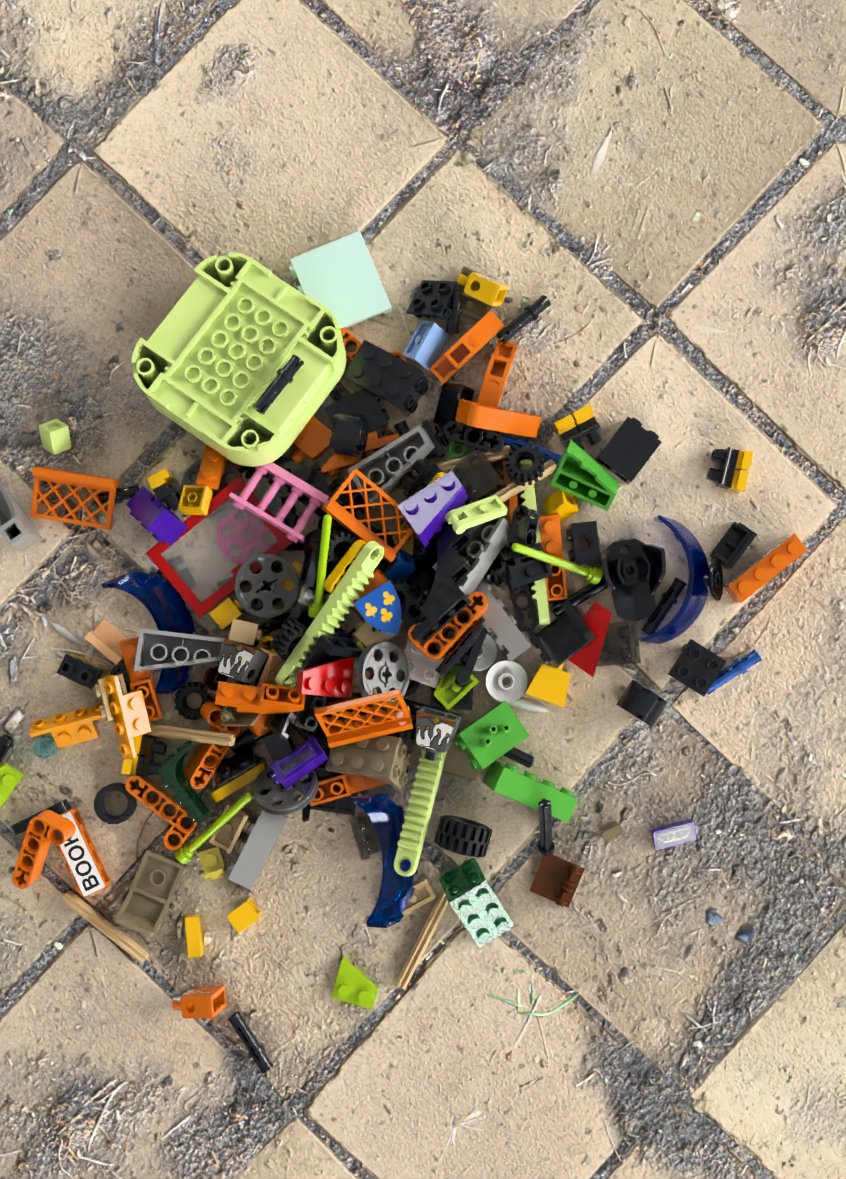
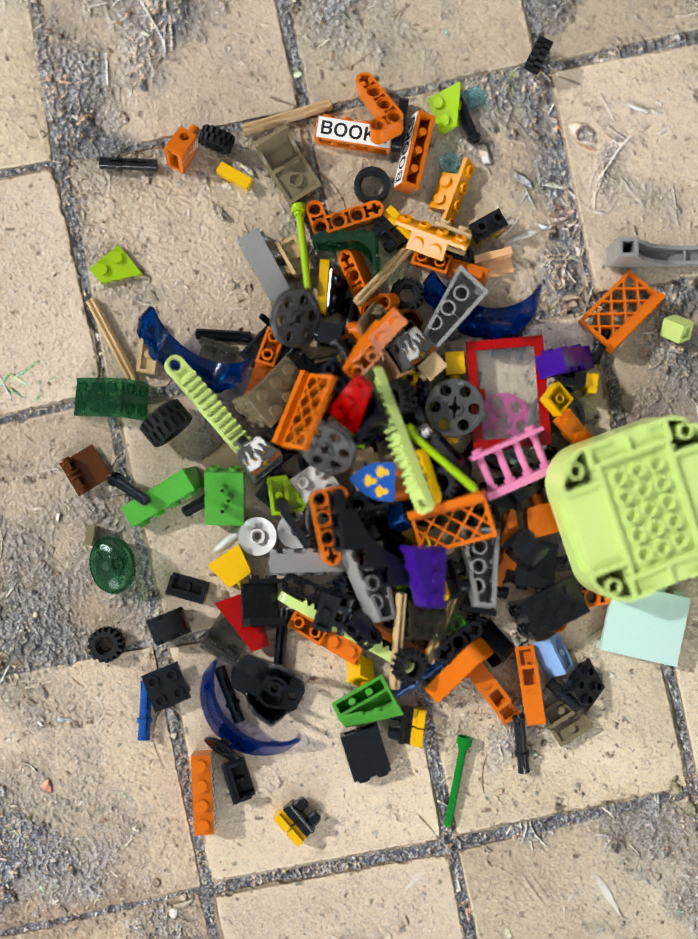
camera: 125 degrees right, 0 degrees up
light yellow bracket [198,846,227,881] -> none
yellow panel [227,897,262,934] -> none
black pin [252,354,304,415] -> none
dark purple window [269,735,328,789] -> none
black pin [435,620,486,679] -> none
yellowish green plate [444,495,508,534] -> none
yellow torso [457,271,510,306] -> none
lime piece [511,543,602,584] -> none
black brick [566,521,601,566] -> none
slope [650,819,696,850] -> none
none -> black tyre [87,626,125,663]
none -> clear green dish [89,536,136,594]
none -> black hinge [165,572,211,604]
none -> black axle [195,328,252,342]
none -> black tyre [198,124,235,155]
none -> orange brick [393,110,435,195]
none -> green piece [444,734,473,828]

